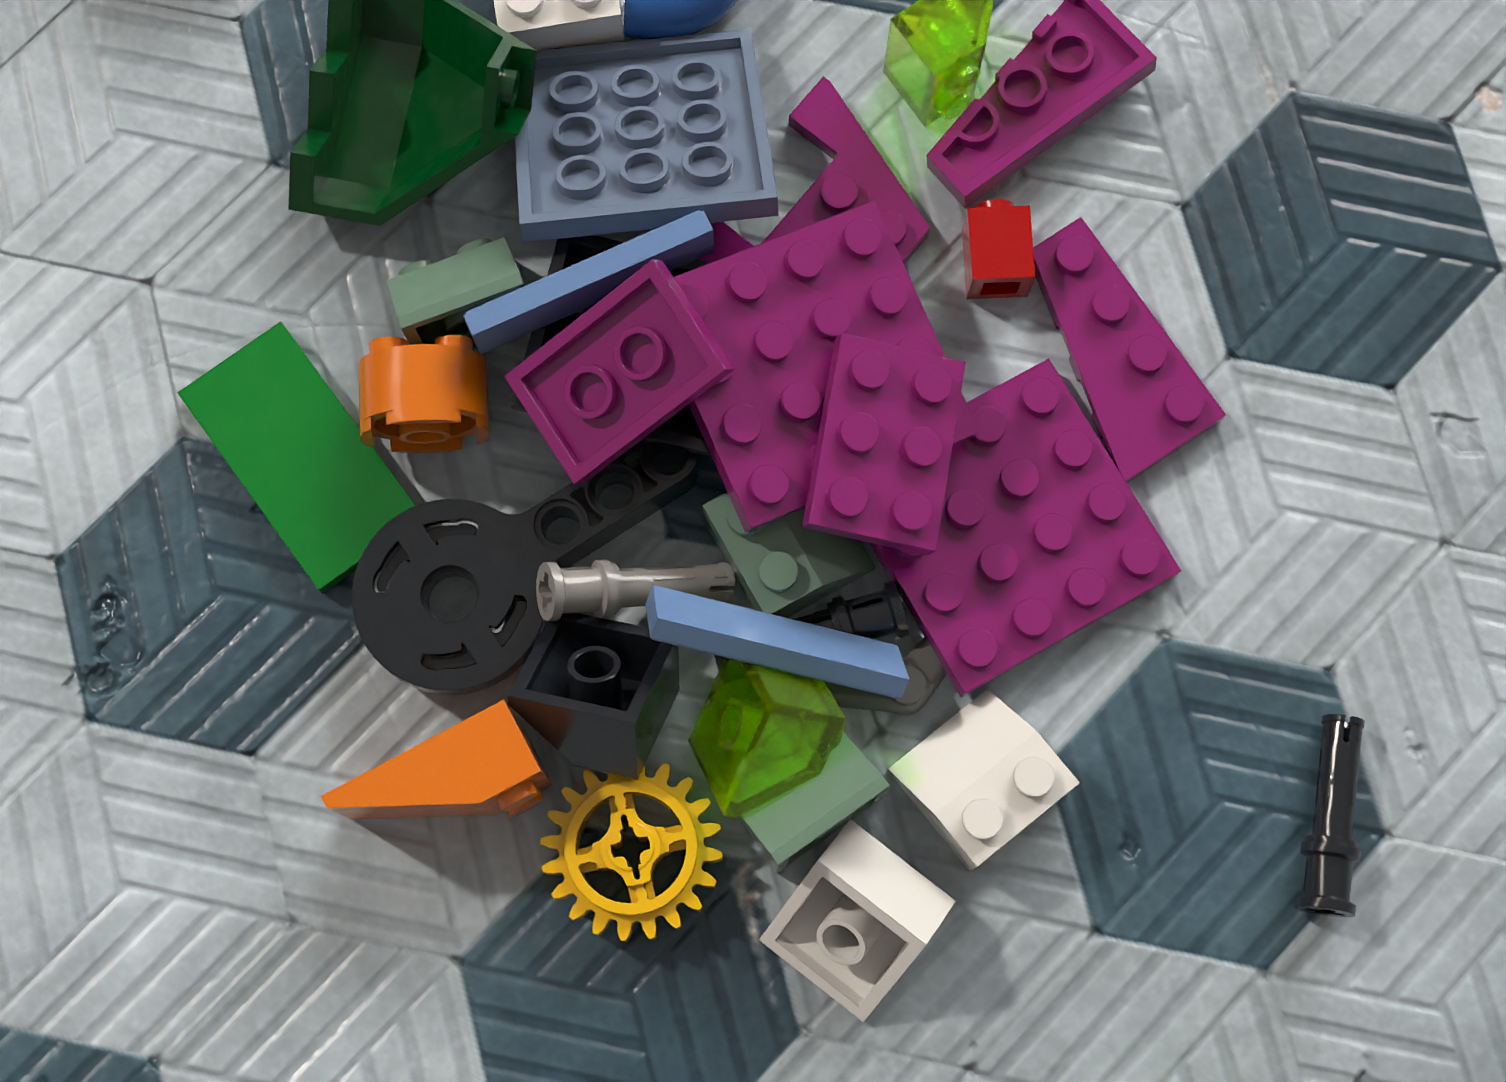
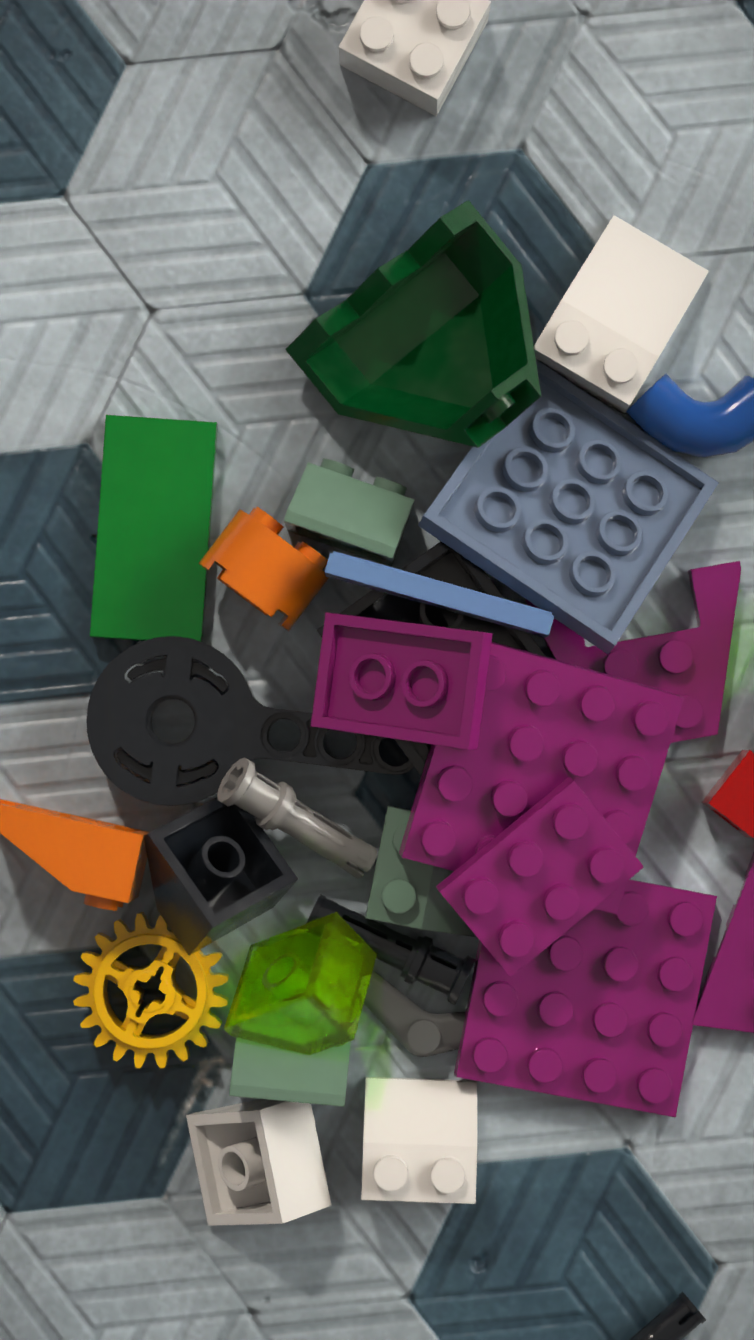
camera: 40 degrees right, 10 degrees up
medium blue tile [645,585,909,698] -> none

